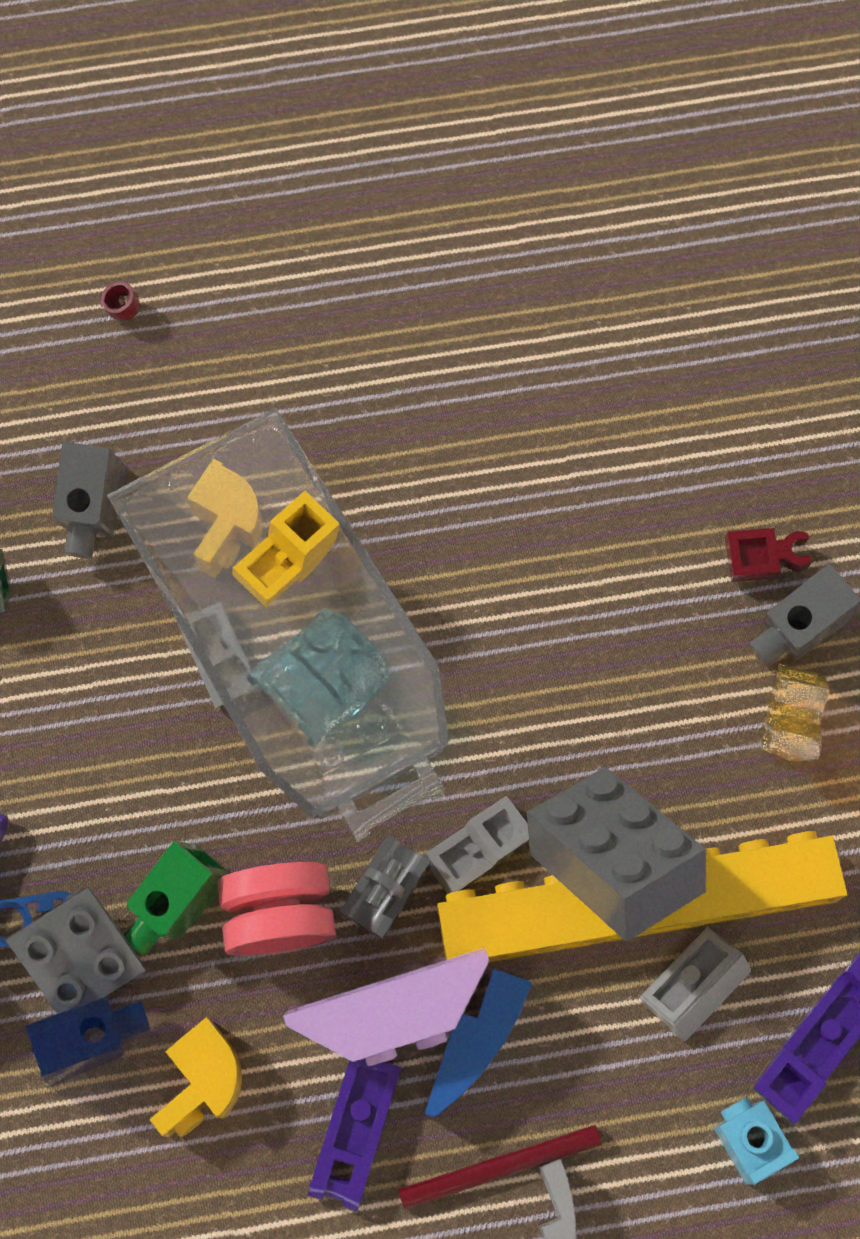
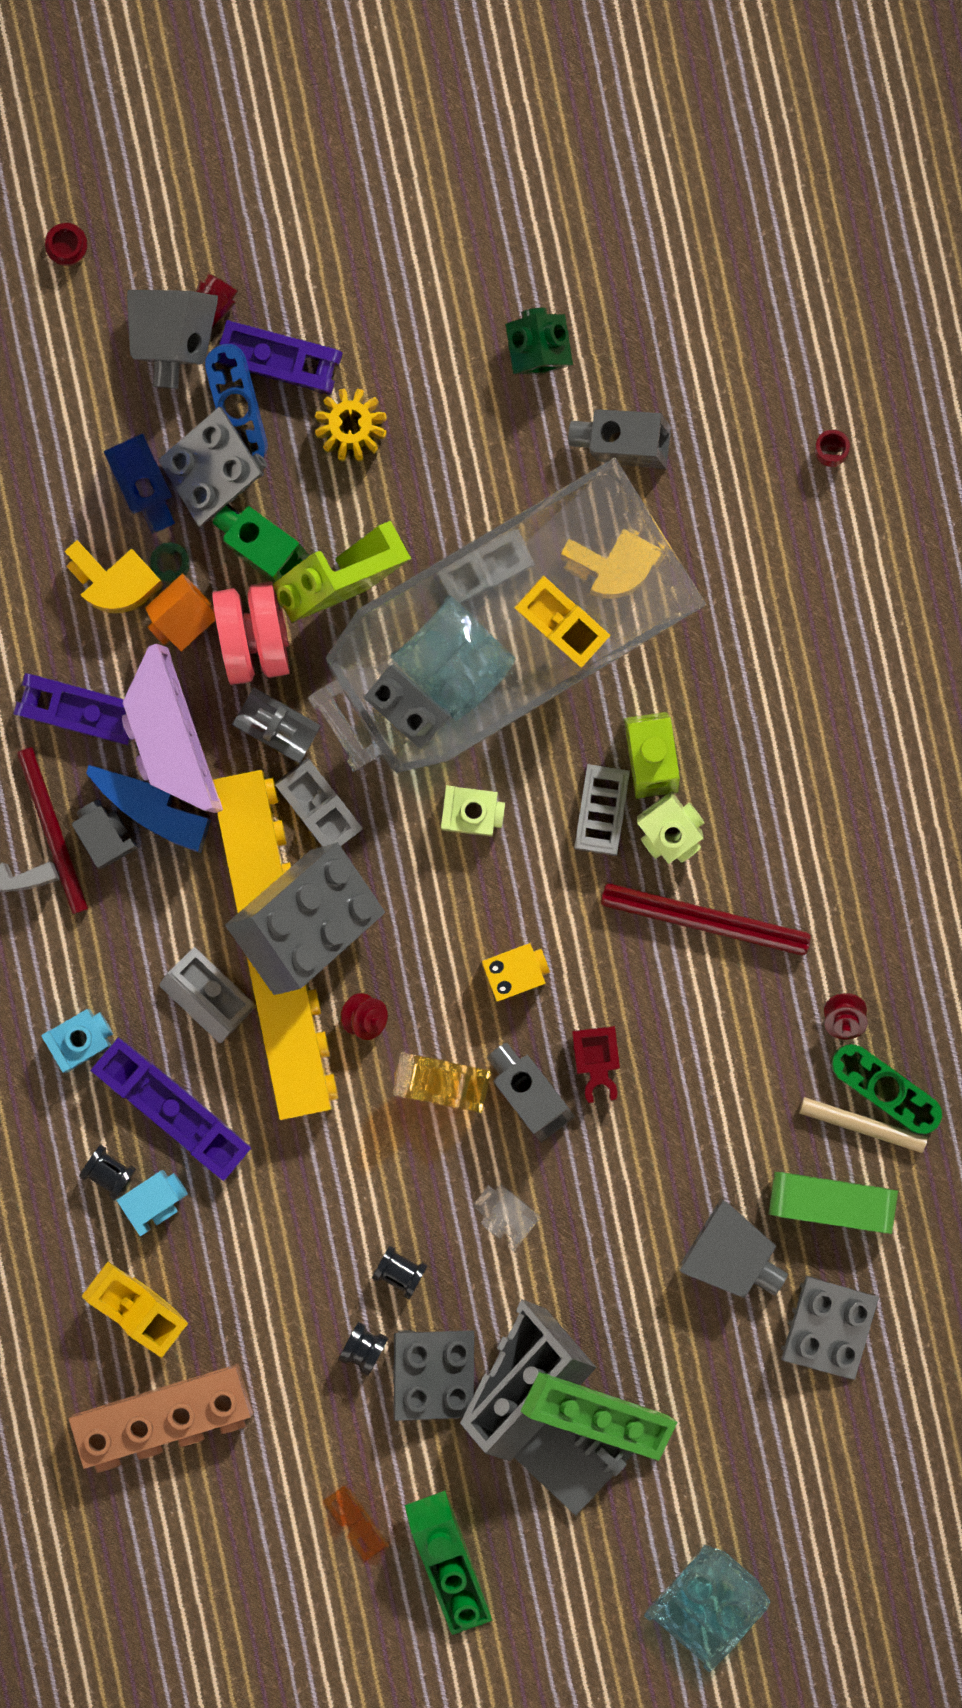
camera: 90 degrees right, 15 degrees up
none -> dark grey brick [71,800,138,870]
none -> orange brick [145,573,216,652]
none -> clear green bush [150,542,190,583]
none -> lime panel [273,521,411,623]
none -> yellow gear [315,389,387,462]
none -> dark red wheel [340,993,388,1040]
none -> dark grey hips [363,665,451,749]
none -> yellowish green brick [441,785,505,837]
none -> yellow brick [482,943,550,1002]
none -> light grey slope [574,764,630,856]
none -> dark red axle [601,884,811,956]
none -> lime torso [624,712,680,799]
none -> yellowish green brick [637,791,704,864]
none -> tan bar [799,1097,928,1153]
none -> dark red wheel [824,993,868,1040]
none -> green beam [831,1044,942,1134]

